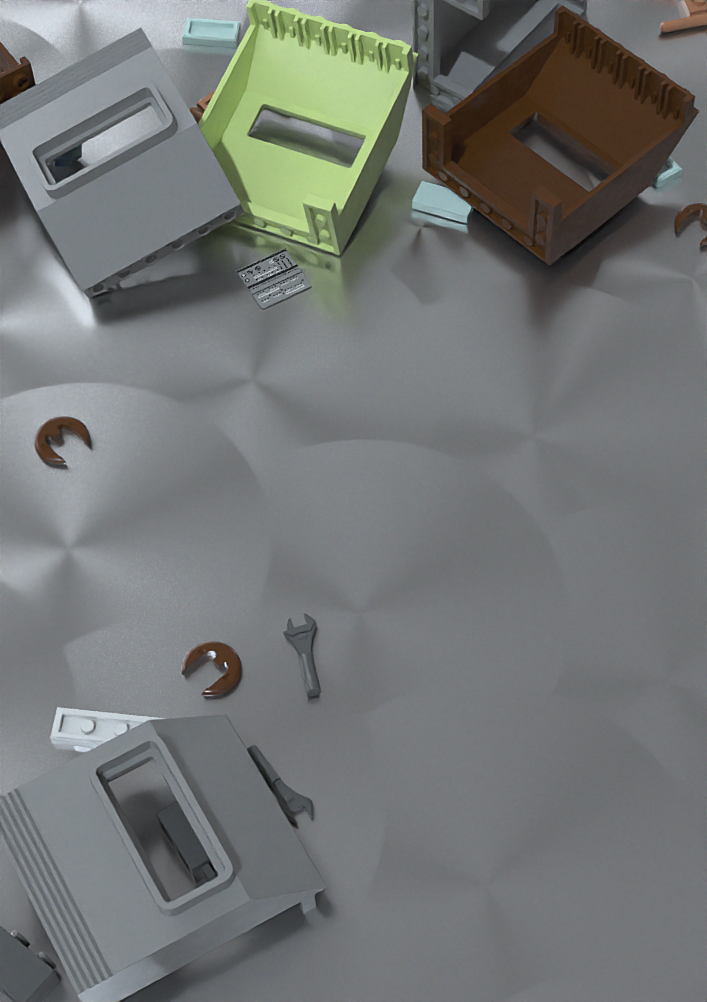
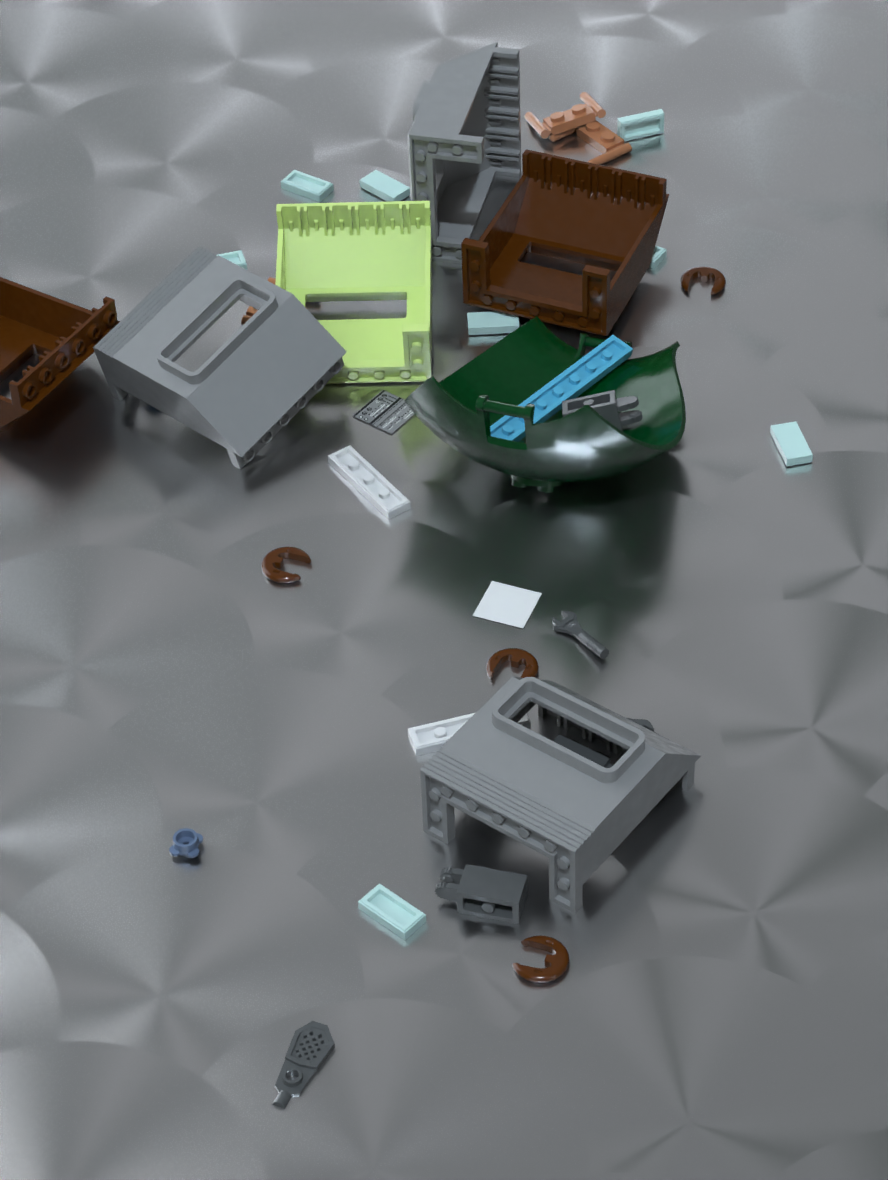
camera: 25 degrees left, 15 degrees down
none -> white tile [328,445,411,520]
none -> dark green panel [405,316,686,493]
none -> white sticker [472,581,542,629]
none -> medium azure plate [490,335,633,442]
none -> dark grey hinge [562,390,643,431]
none -> light aqua tile [770,421,813,466]

